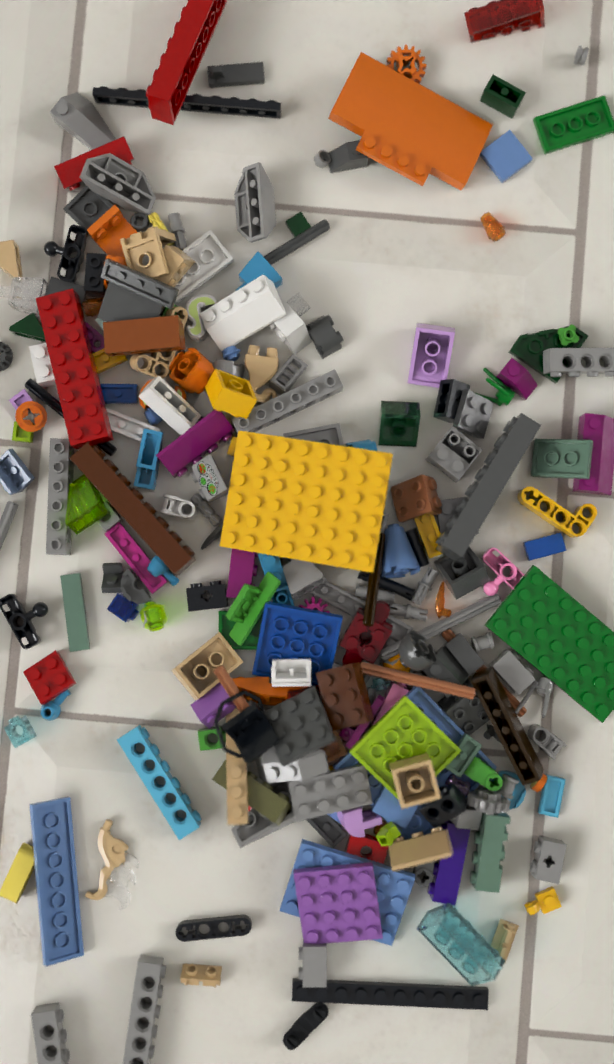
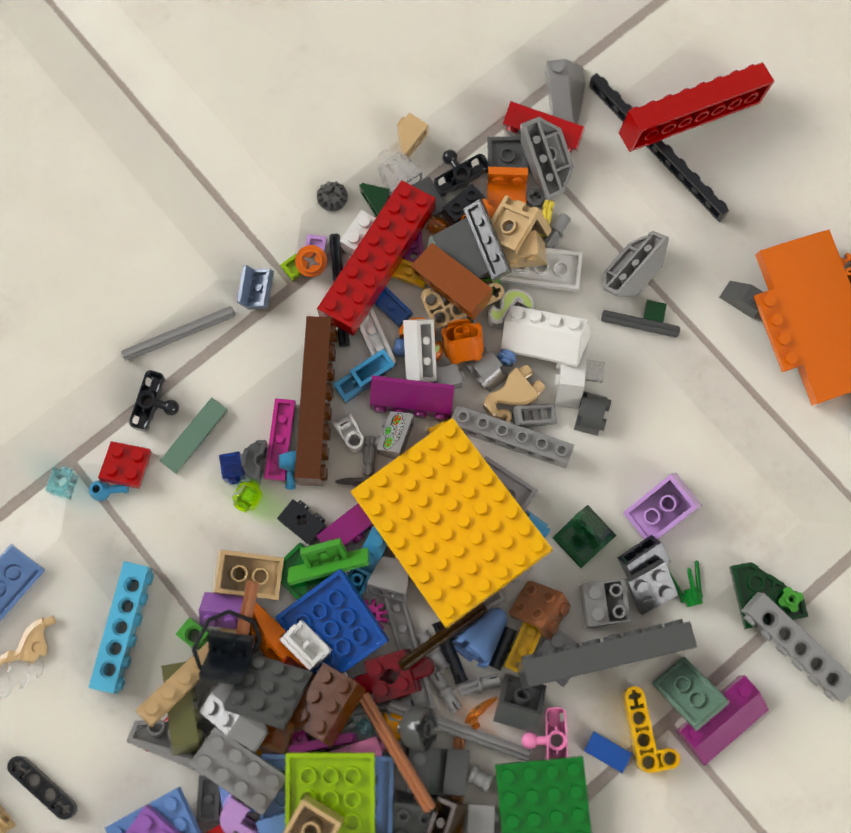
camera: 50 degrees right, 10 degrees down
light grey brick [46,438,74,555] -> none
clear neon green slope [65,474,109,534] -> none
light grey brick [91,502,124,532] -> none
dark grey bracket [101,563,124,593] -> none
yellow brick [205,368,257,419] -> none
dark grey hinge [207,62,265,88] -> none
dark azure torso [236,251,283,291] -> none
light grey hinge [314,150,331,168] -> none
clear orange cone [480,212,506,242] -> none
magenta slope [496,358,537,400] -> none

